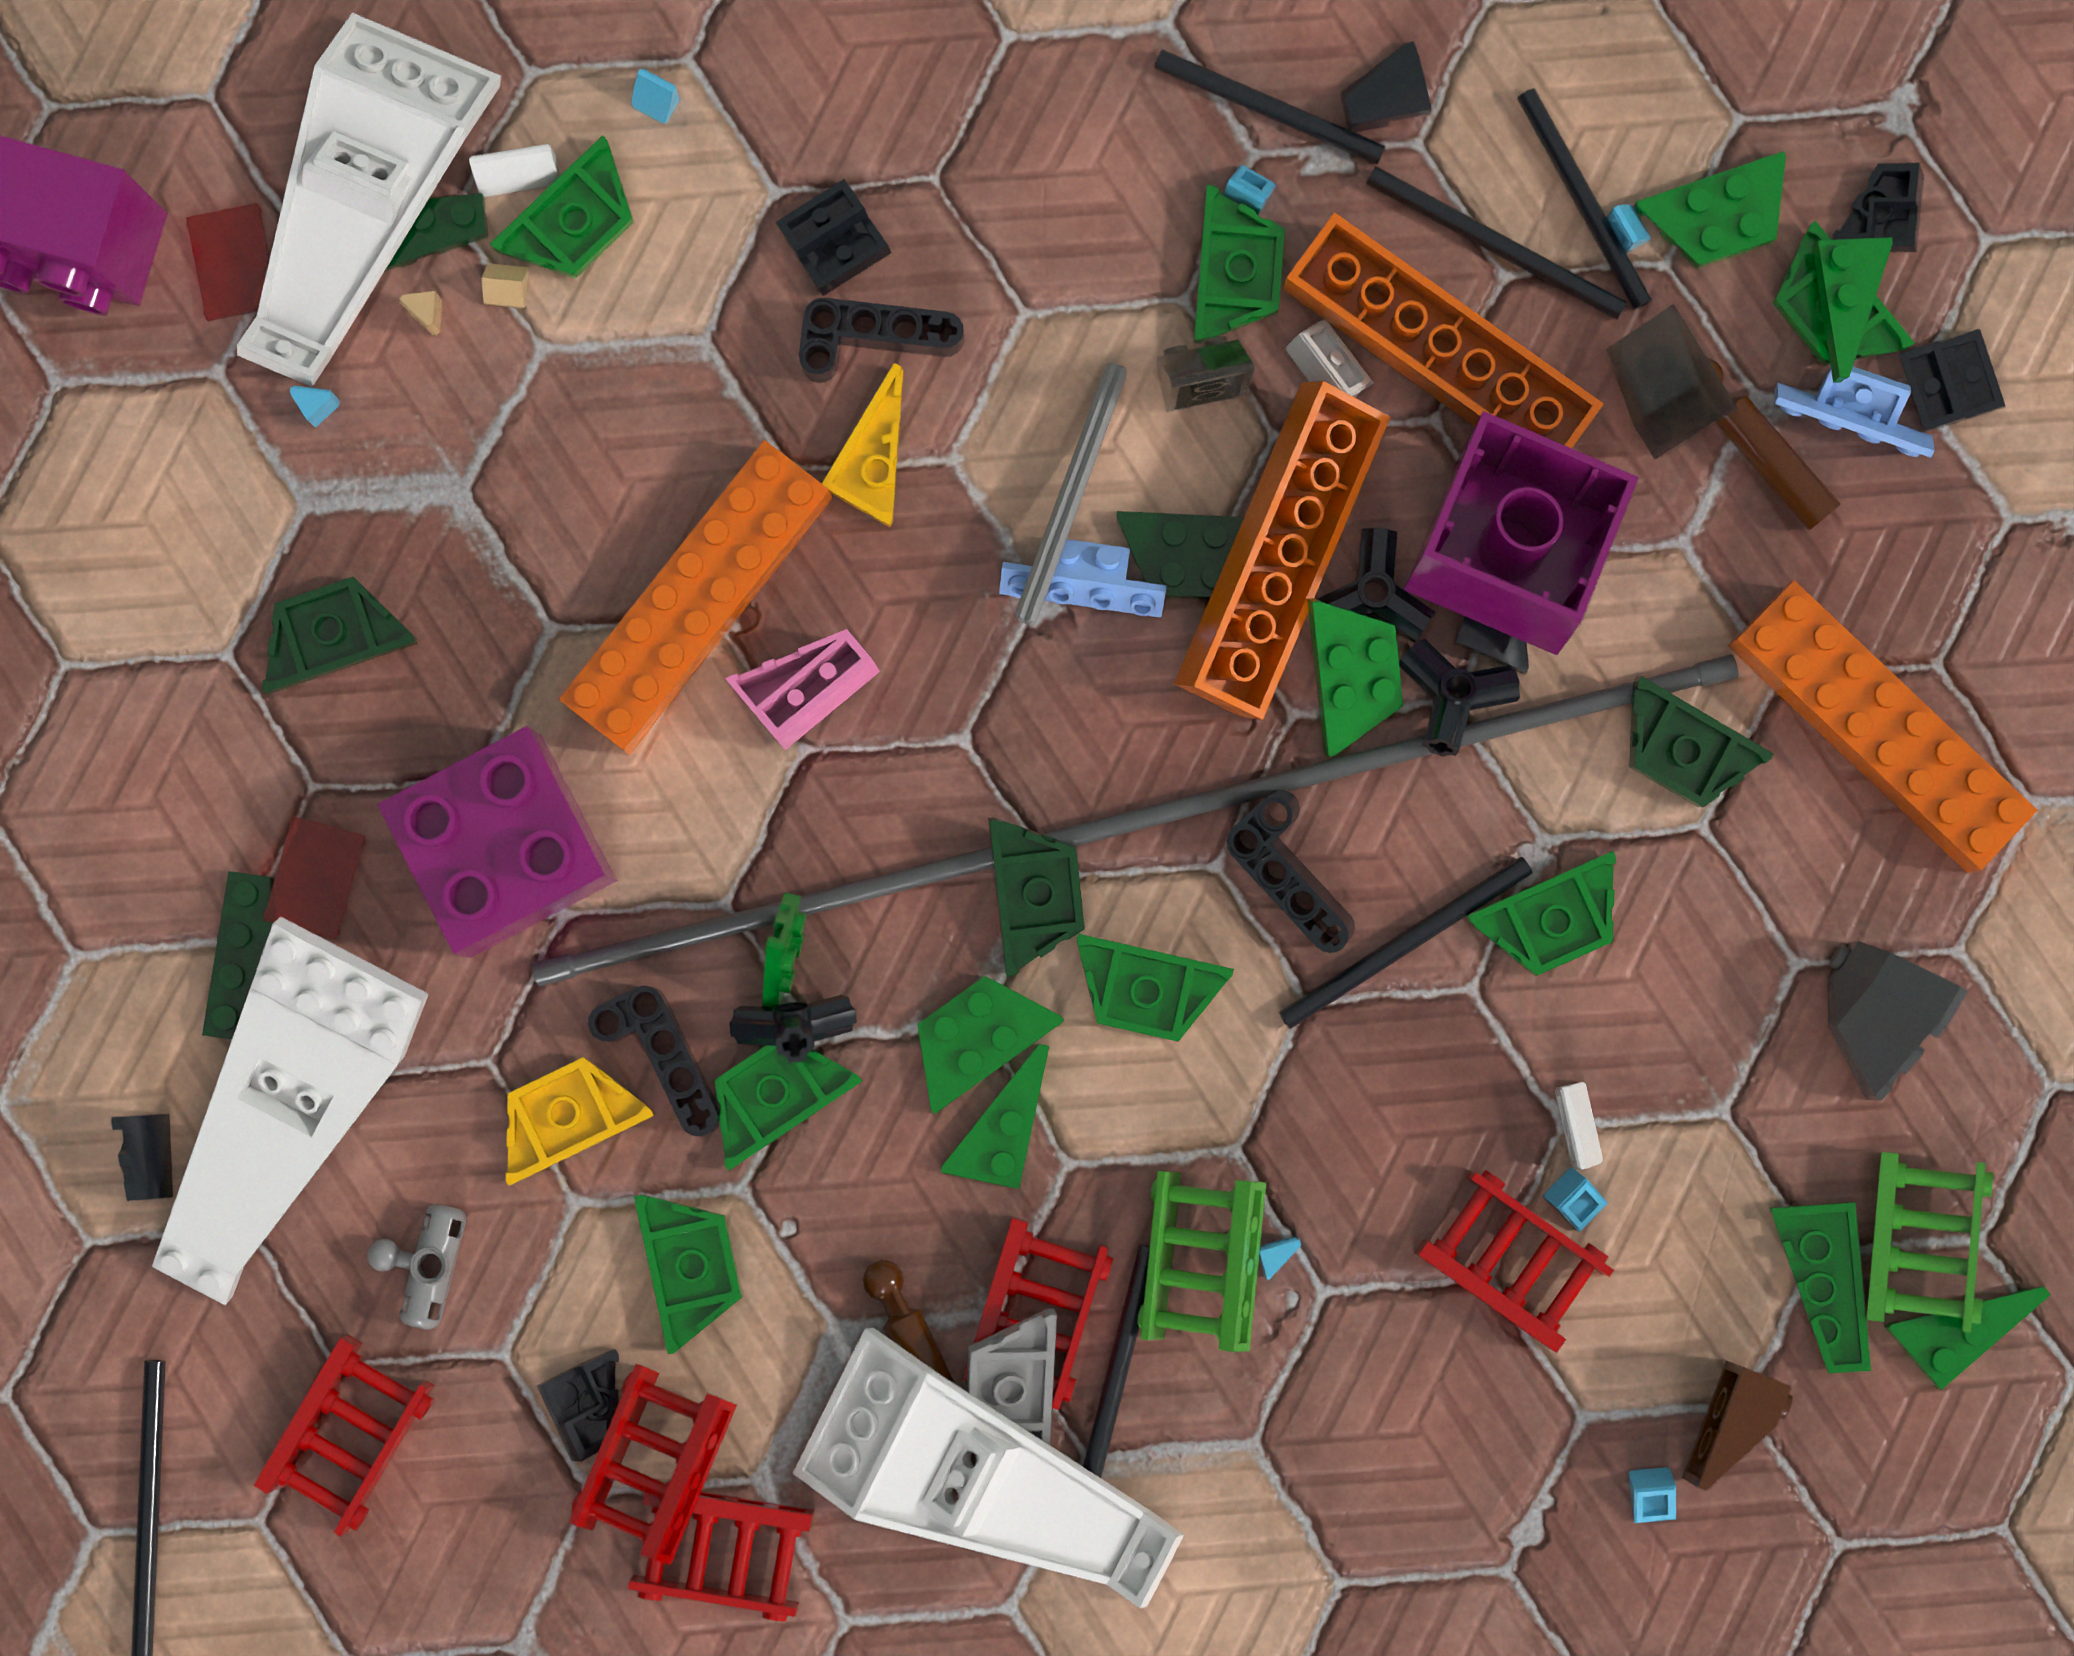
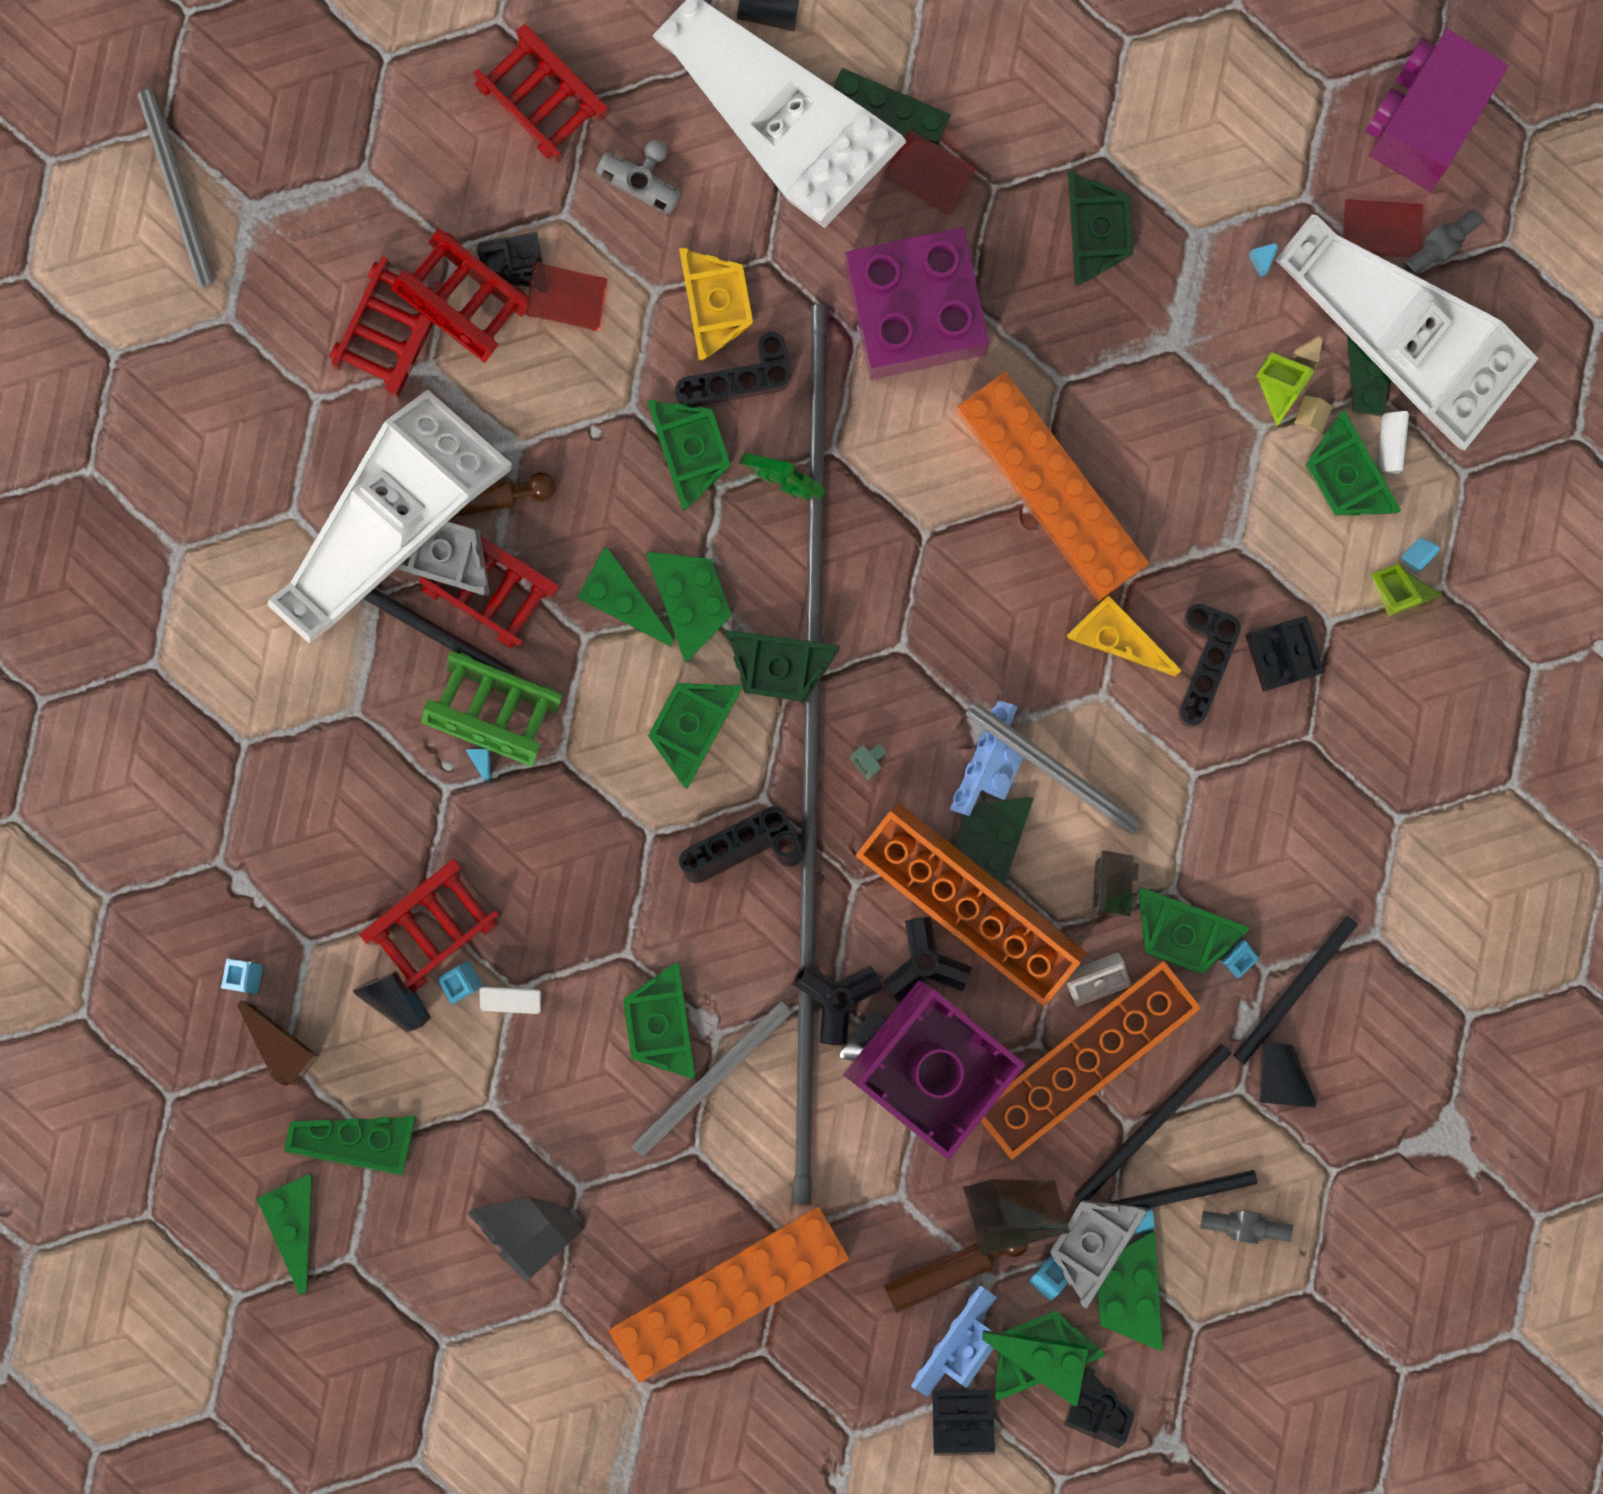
camera: 105 degrees right, 0 degrees up
green wing [634,1194,743,1355] -> none
bright pink wedge [725,629,880,750] -> none
black piece [729,995,857,1063] -> none
black piece [1279,856,1533,1029] -> none
green wing [1307,598,1403,757] -> none
dark green wing [1629,676,1774,808] -> none
bright green fence [1867,1152,1994,1333] -> none
none -> black slope [353,971,431,1032]
none -> clear red piece [525,262,607,331]
none -> light grey axle [632,1002,792,1156]
none -> sand green tile [849,743,887,781]
none -> medium azure slope [1029,1255,1068,1301]
none -> light grey wing [1050,1200,1149,1309]
none -> dark grey pin [1200,1210,1293,1244]
none -> lime slope [1255,352,1315,426]
none -> lime slope [1371,563,1443,617]
none -> dark grey pin [1403,209,1483,276]

